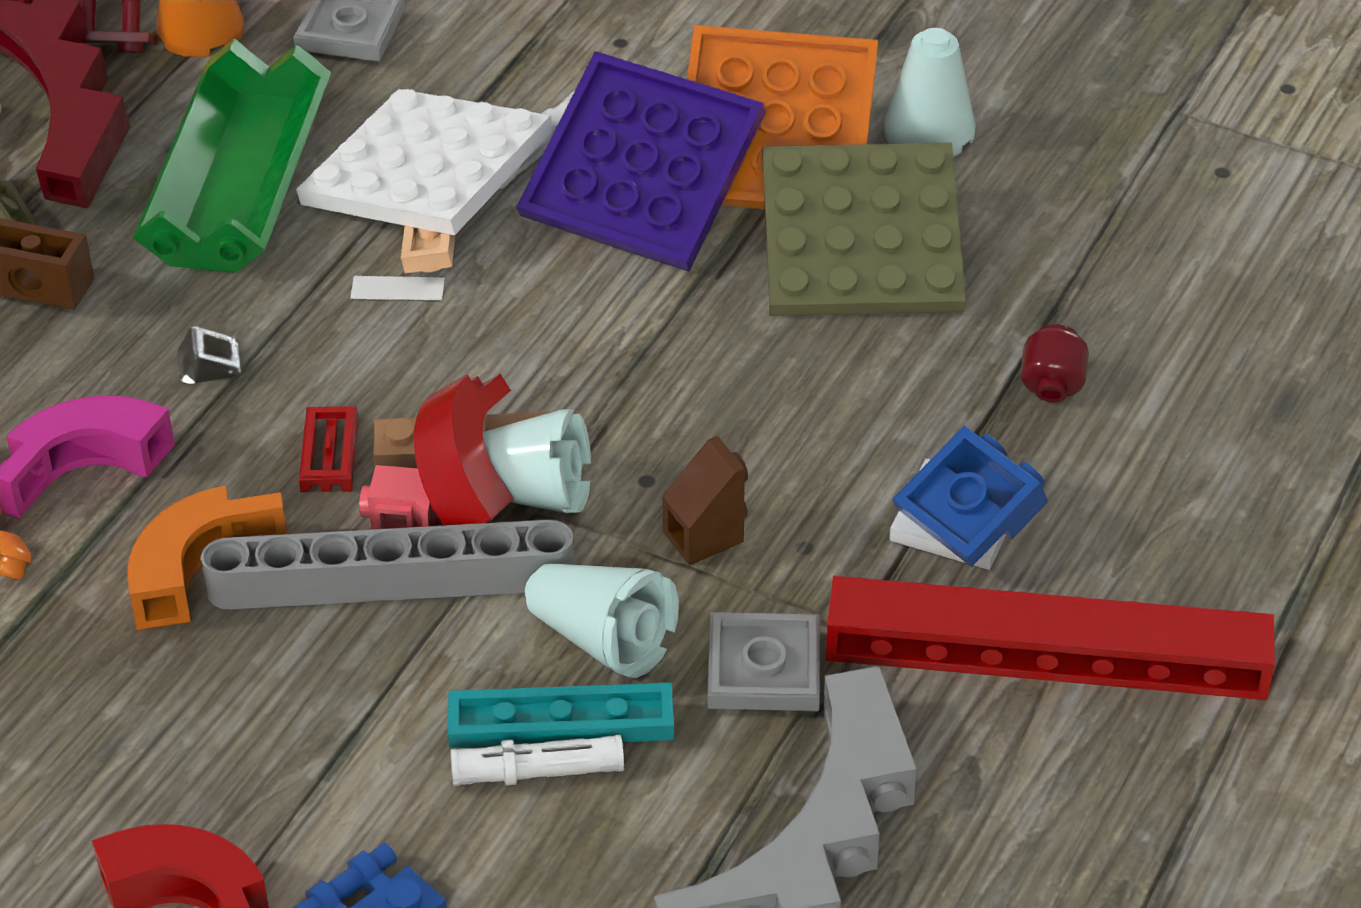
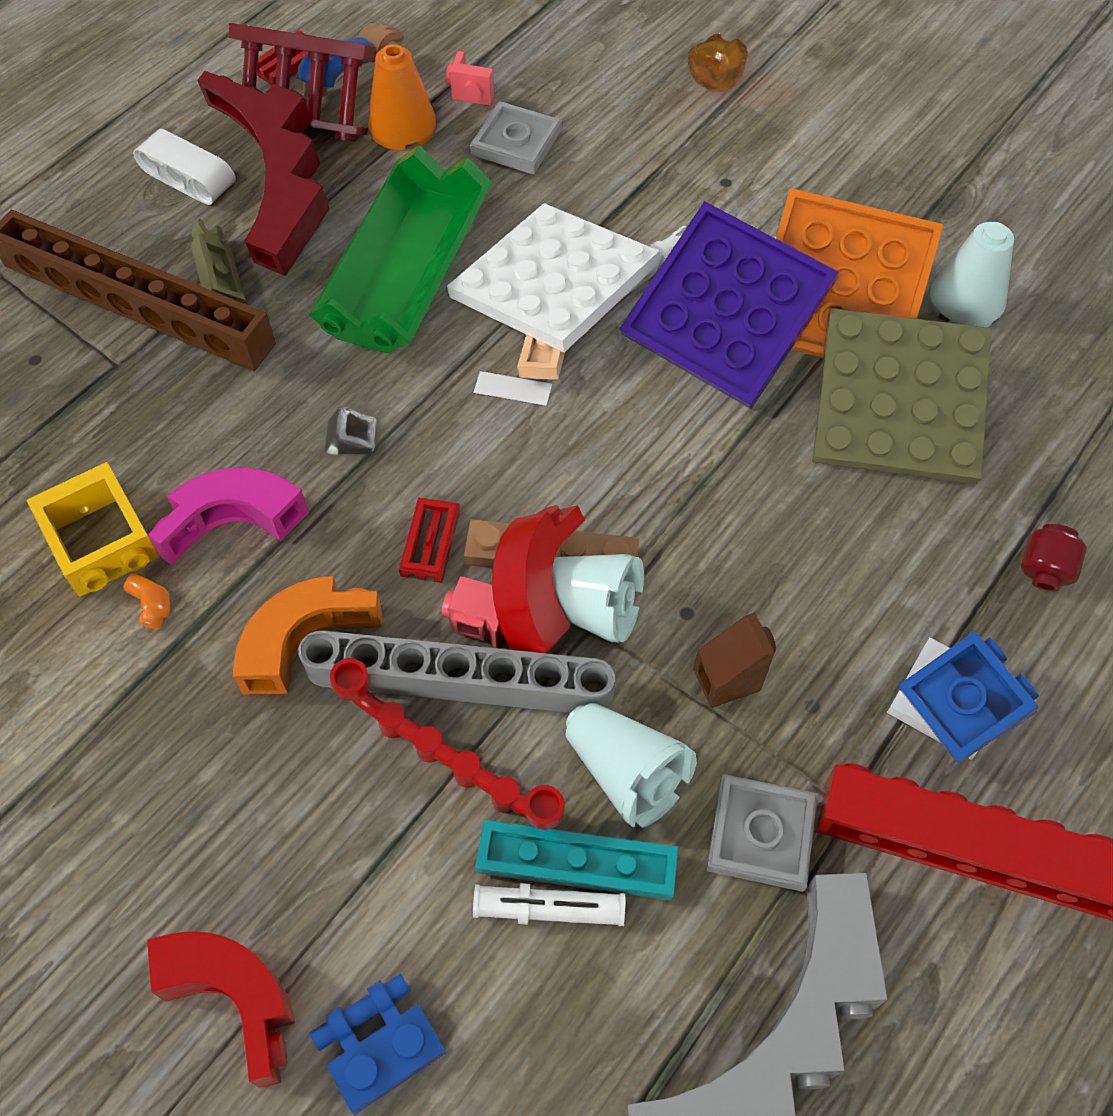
camera: 10 degrees right, 15 degrees up
none -> red bar [330,658,565,830]

